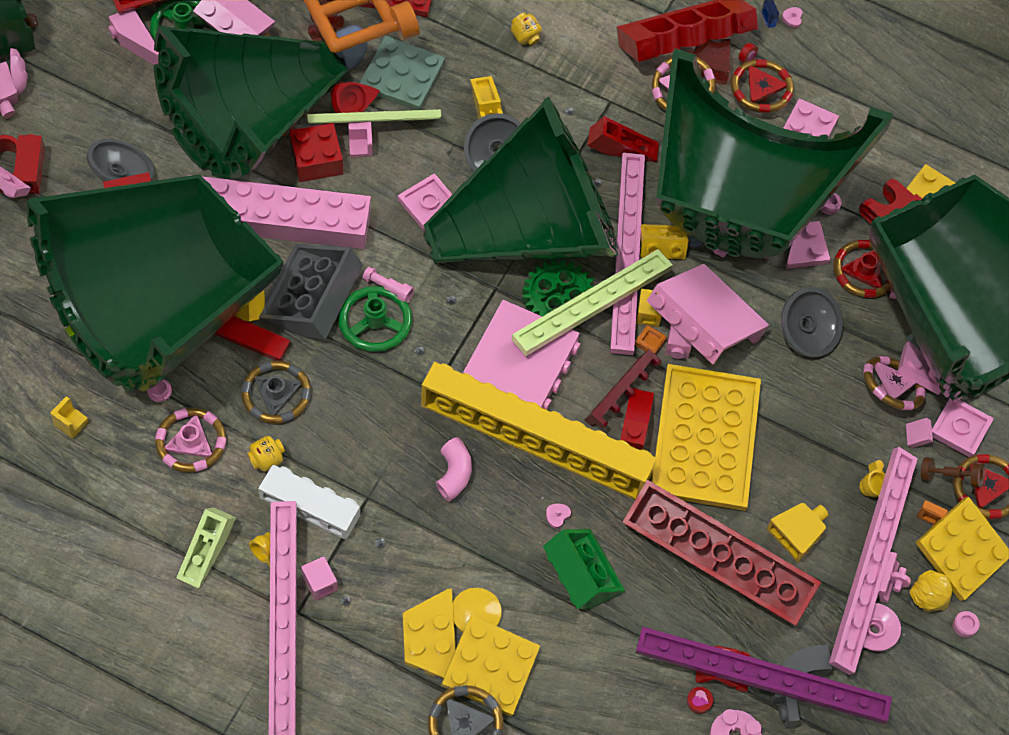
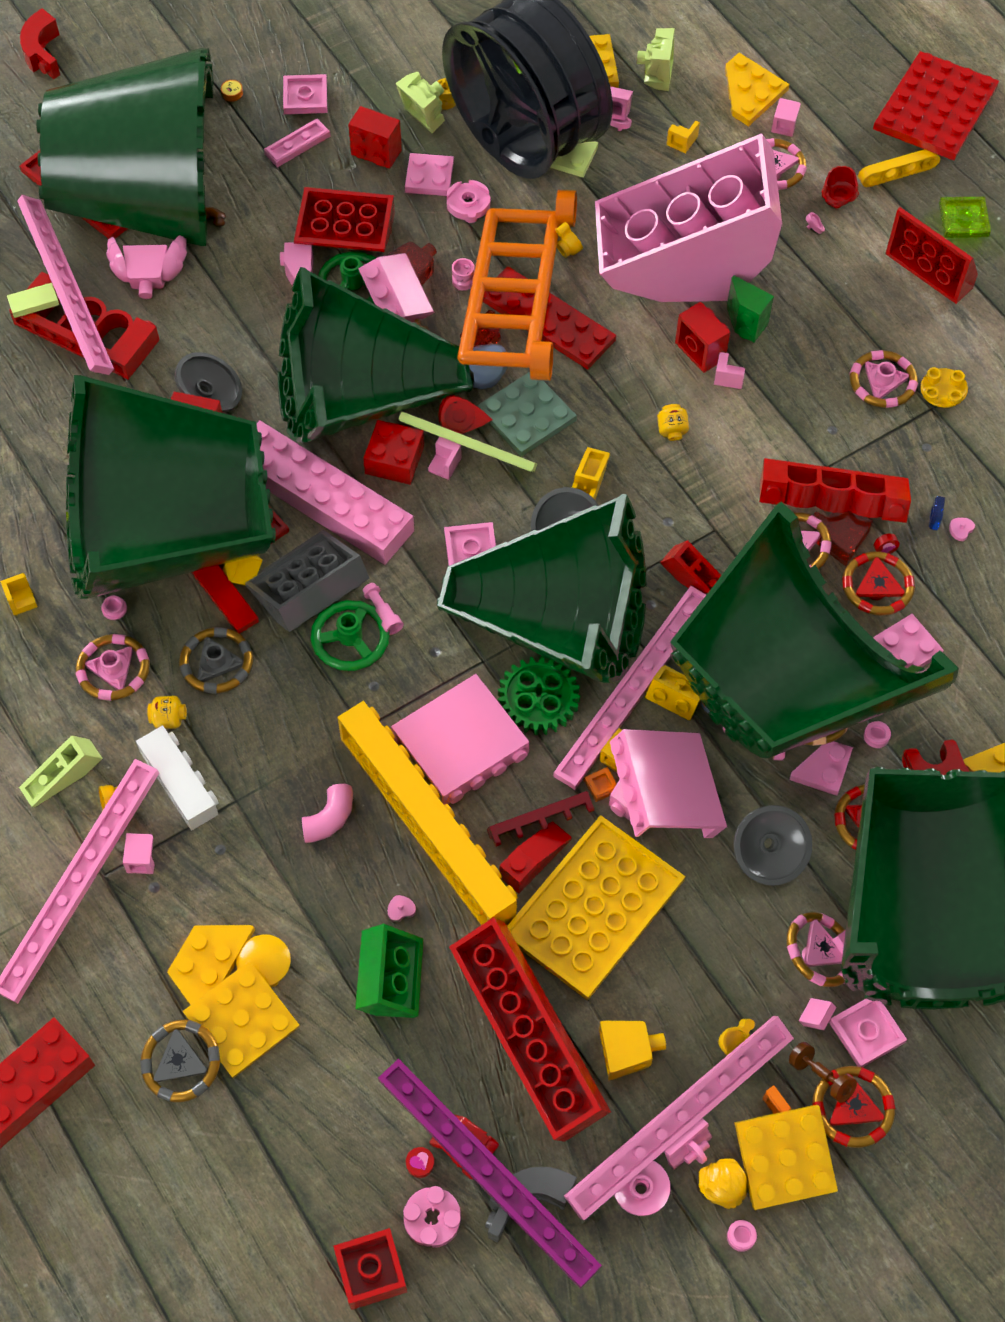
camera: 35 degrees right, 0 degrees up
yellowish green plate [511,249,673,356] -> none

